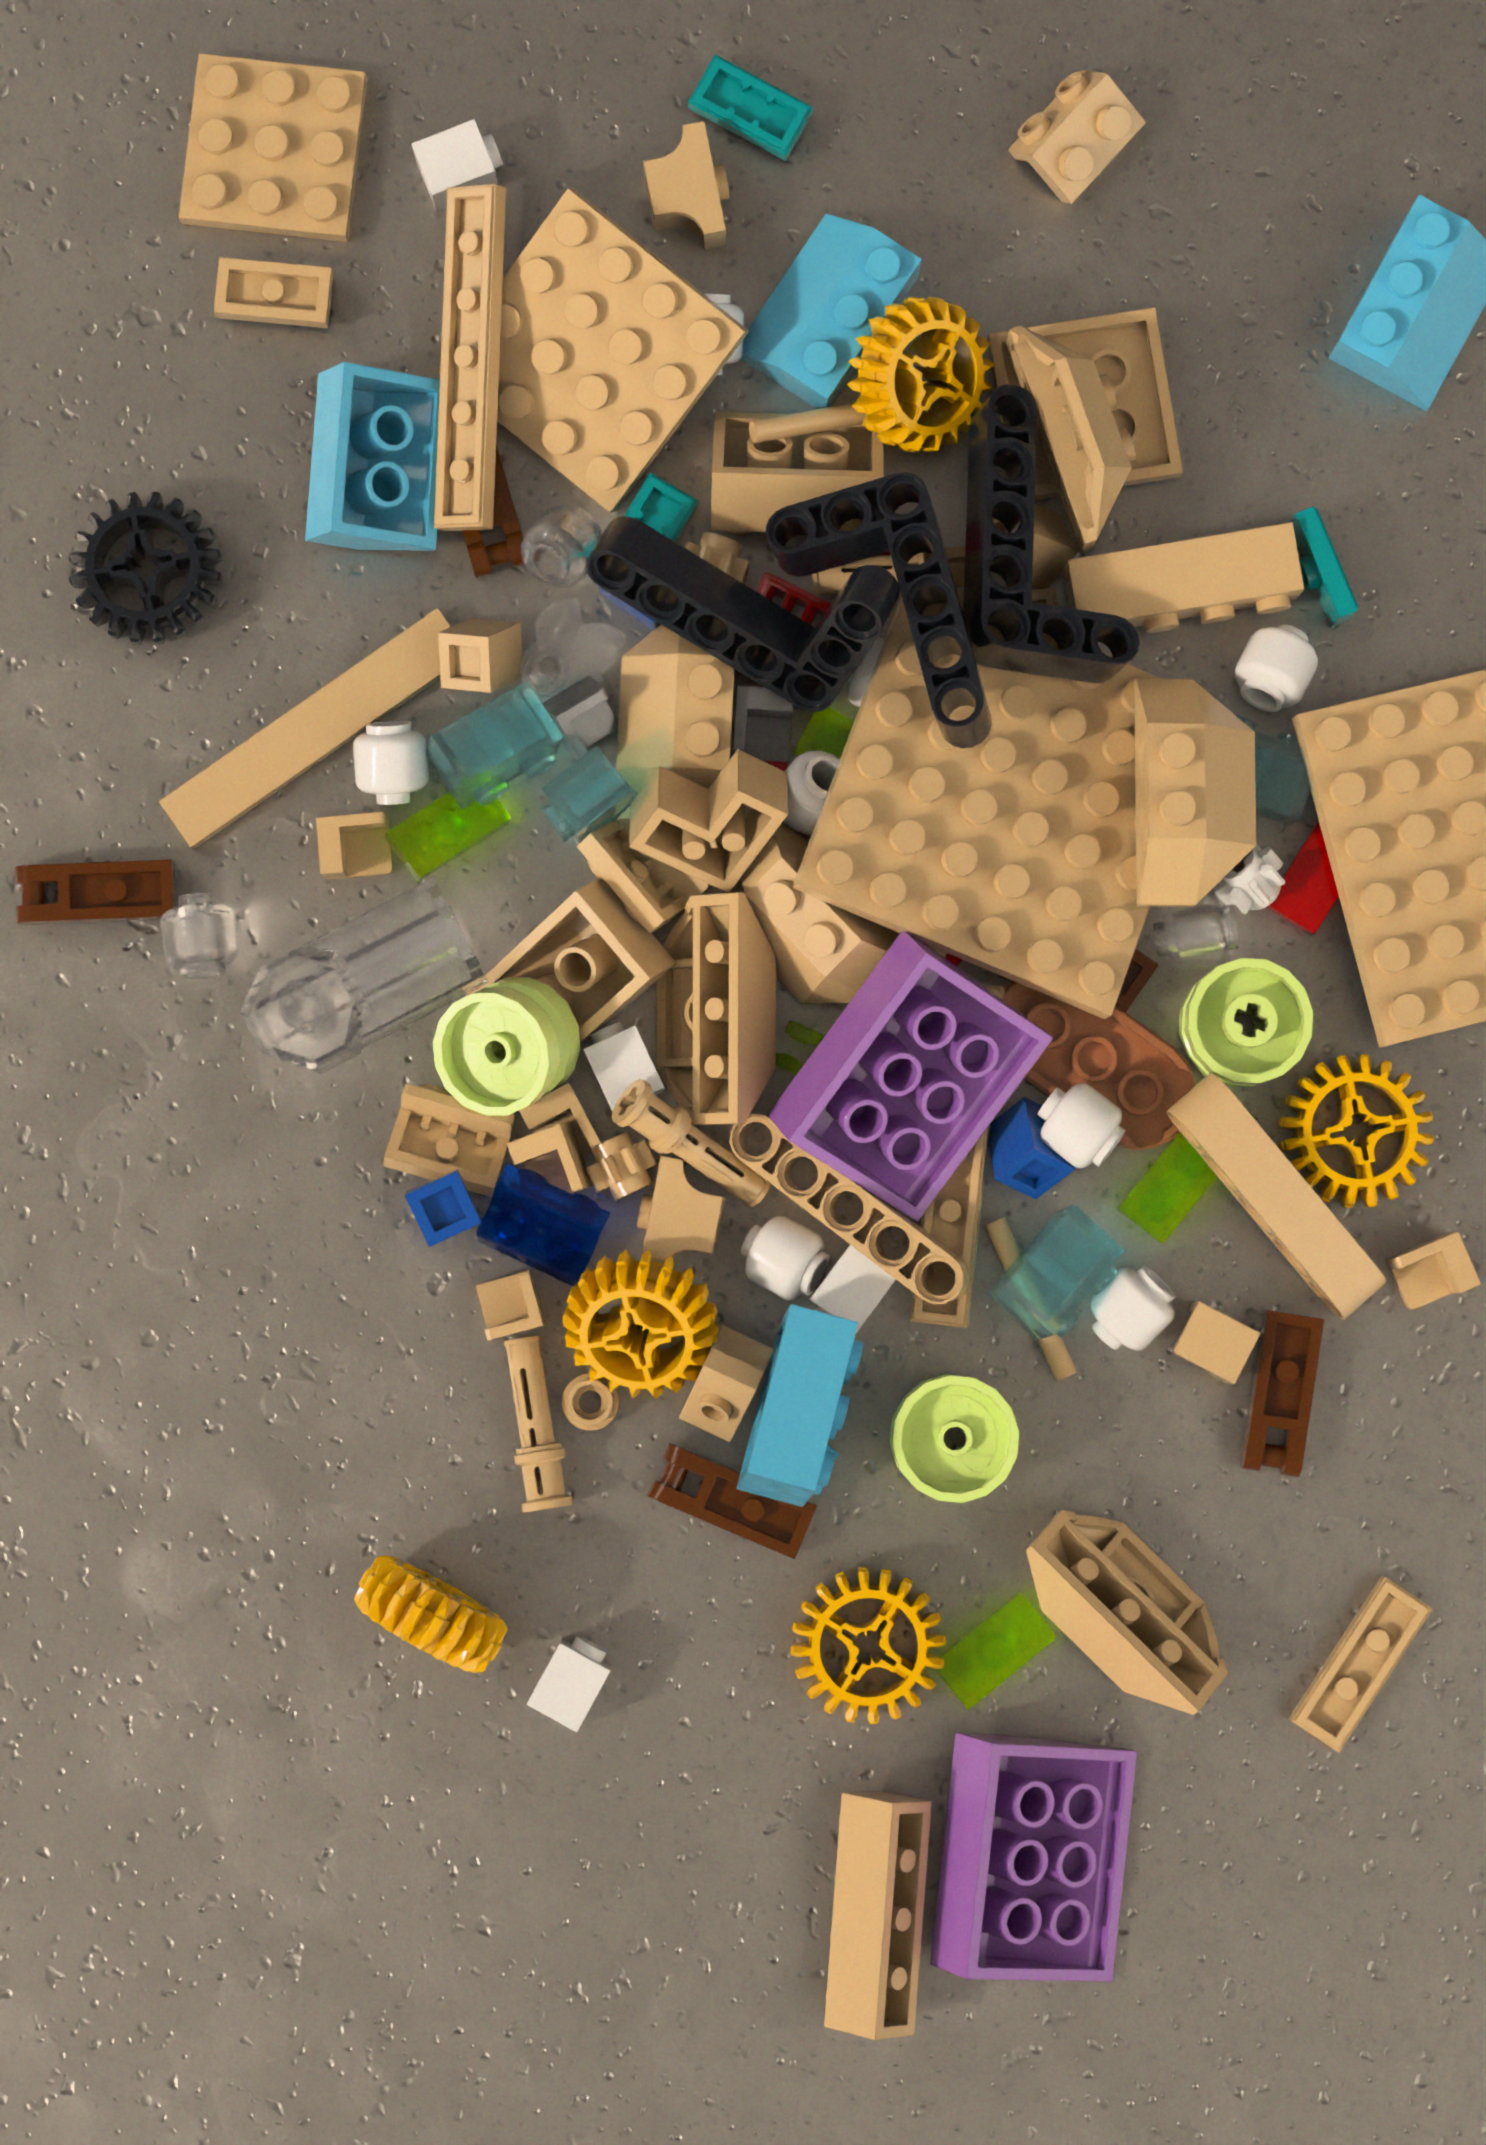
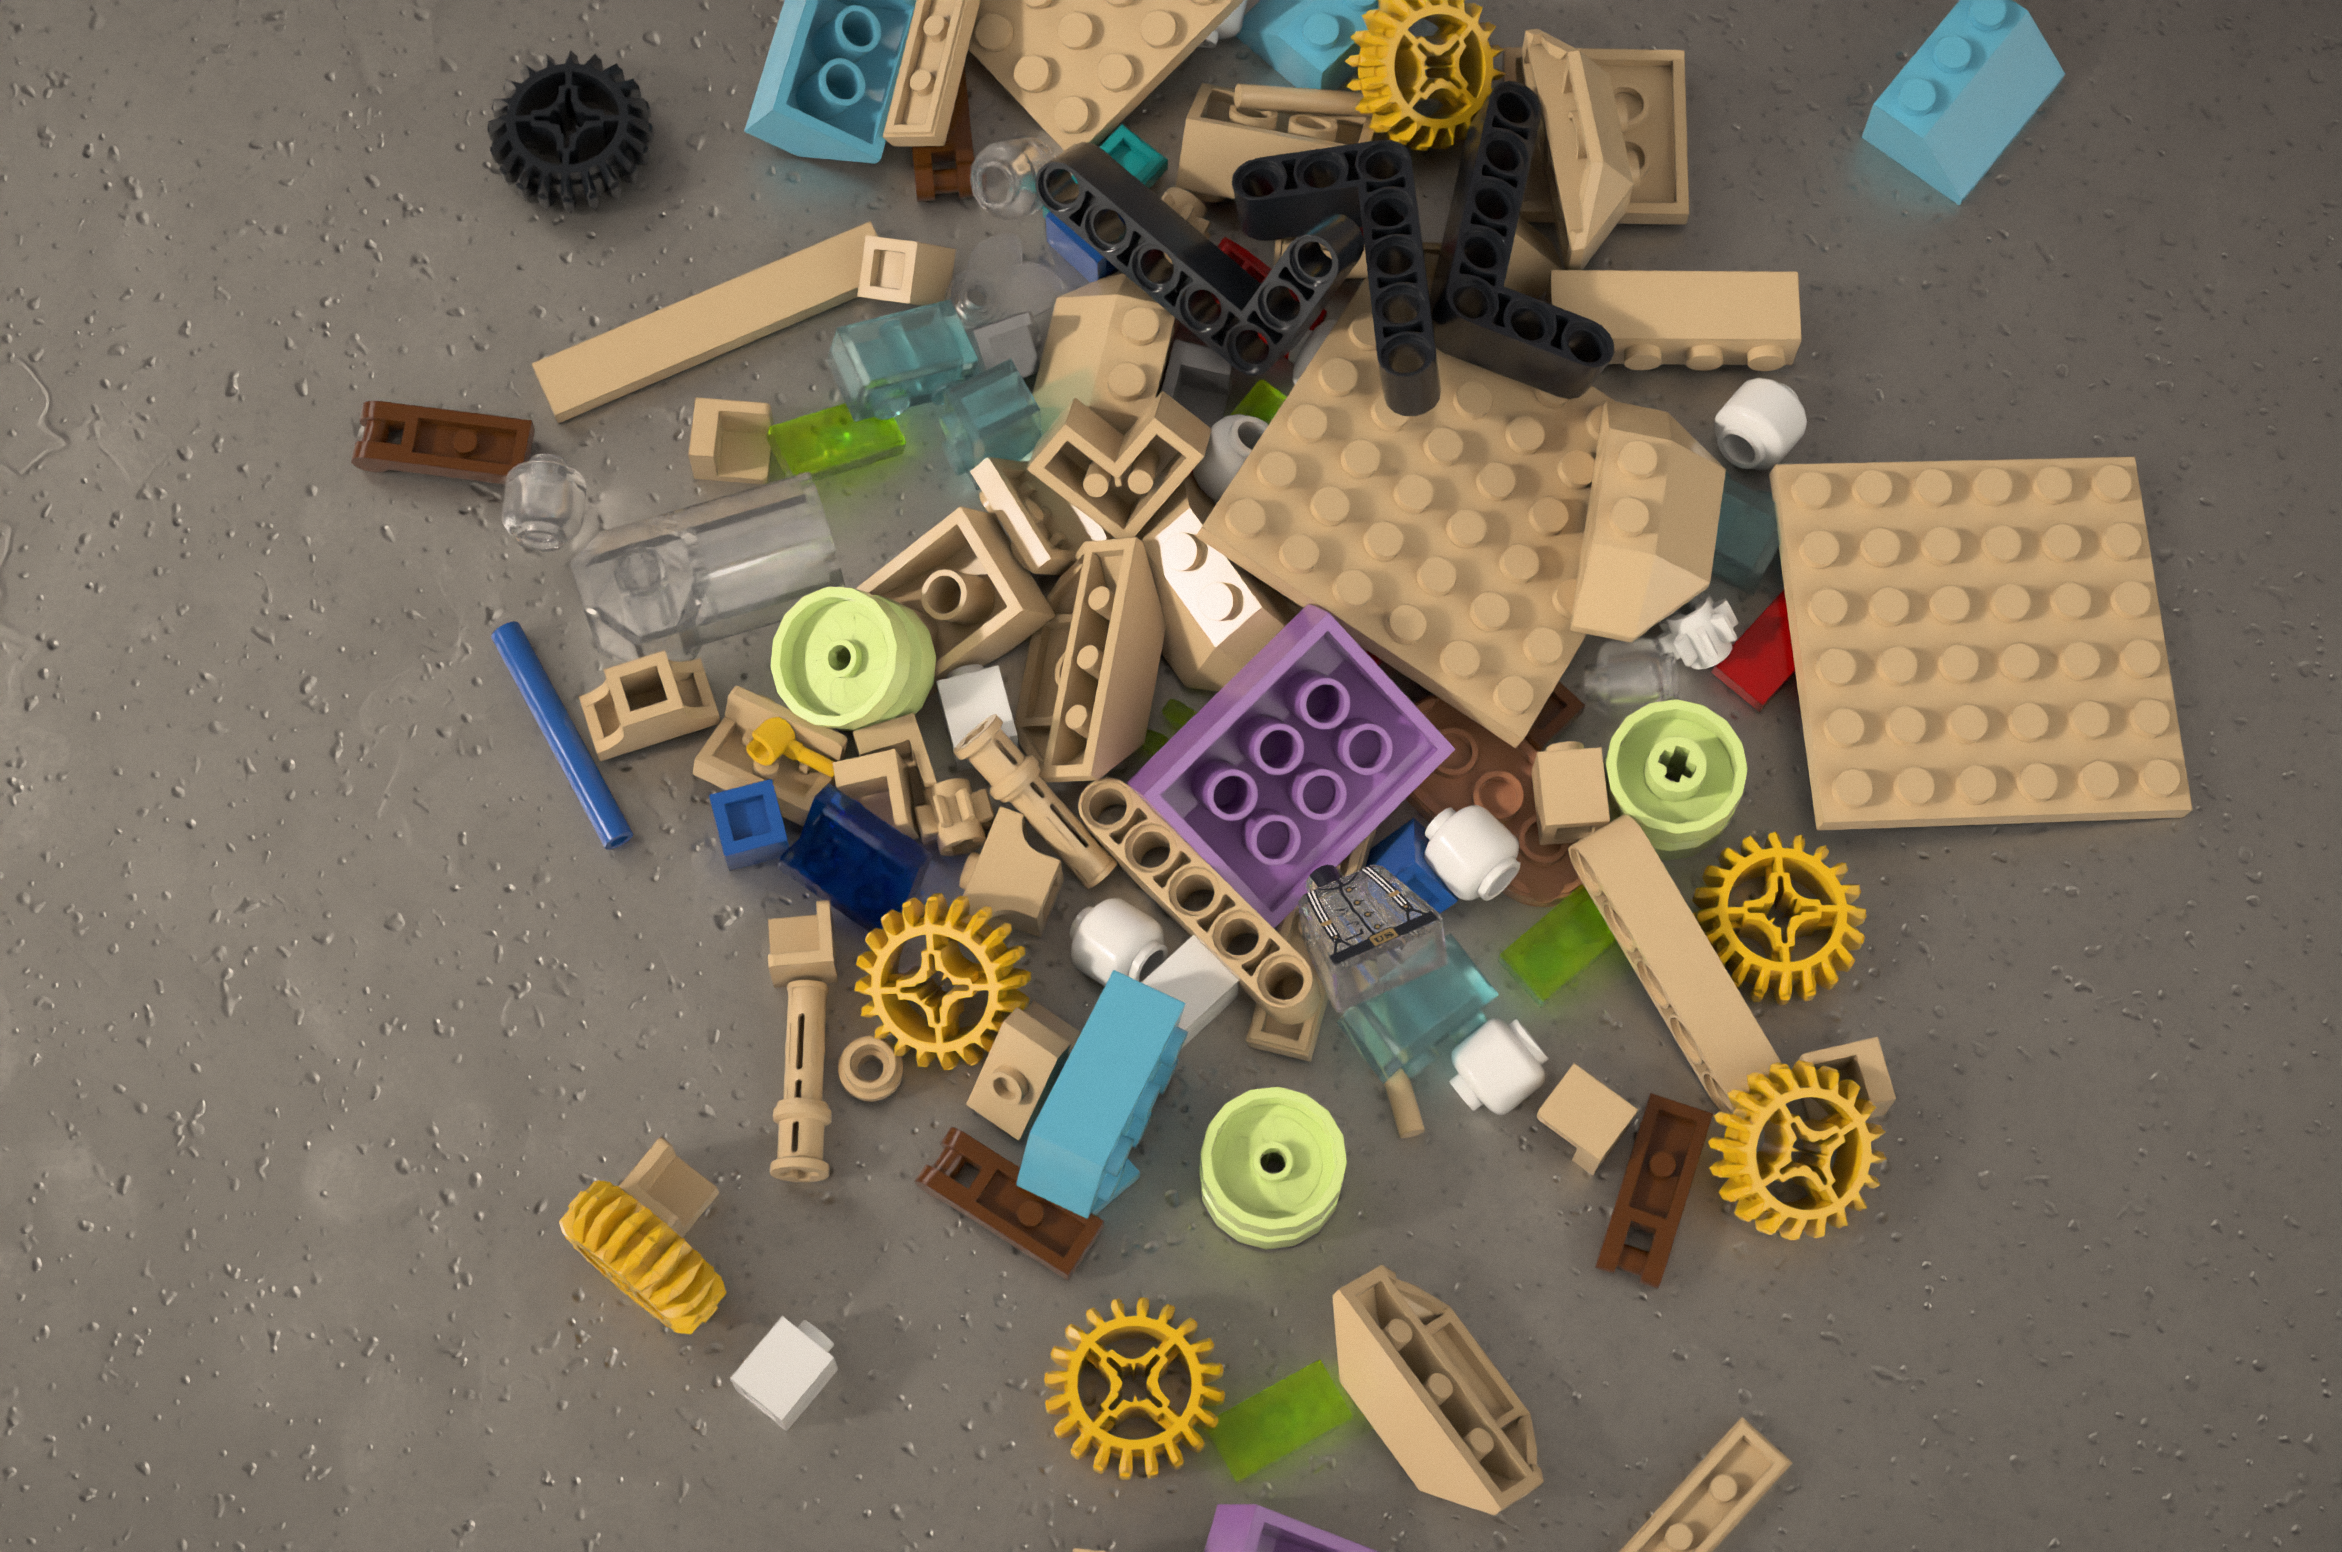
camera: 10 degrees right, 15 degrees down
white head [353,721,429,805] -> none
teal plate [1289,506,1359,628] -> none
none -> blue piece [491,621,633,850]
none -> tan brick [579,650,721,761]
none -> tan panel [619,1137,719,1238]
none -> yellow hand [746,717,834,778]
none -> clear torso [1298,865,1448,1013]
none -> tan brick [1531,741,1610,845]
none -> yellow gear [1707,1060,1887,1240]

